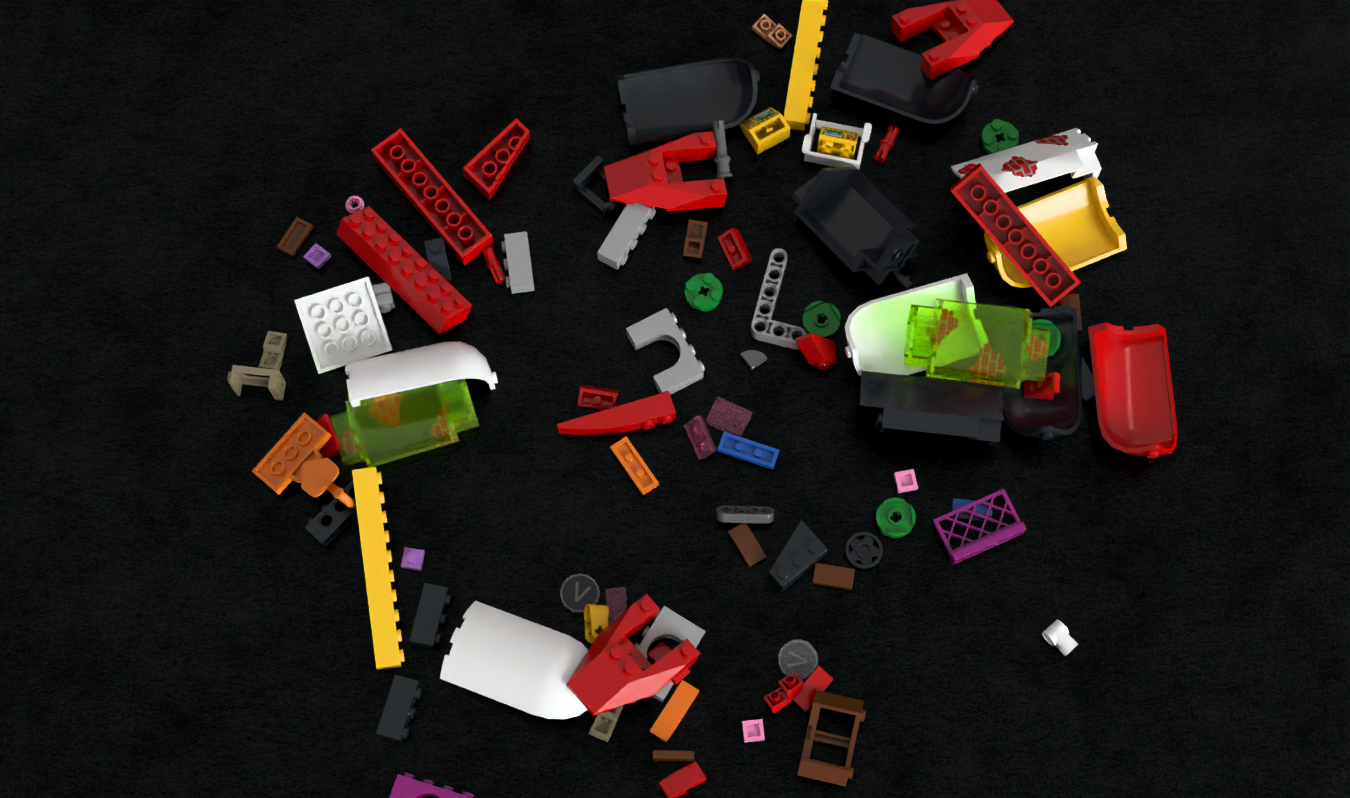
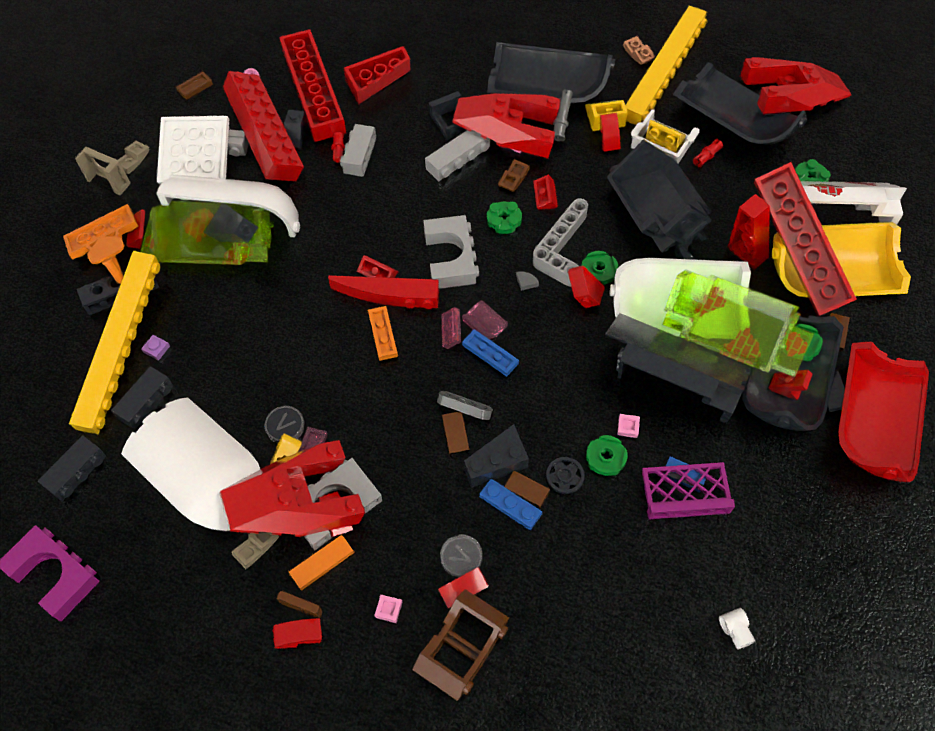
camera: 20 degrees right, 10 degrees down
medium lavender plate [303,243,331,270] -> none
red slope [763,672,805,714] -> none
none -> black slope [204,203,258,243]
none -> blue plate [480,479,542,531]
none -> red slope [600,113,620,151]
none -> red wedge [727,194,770,270]

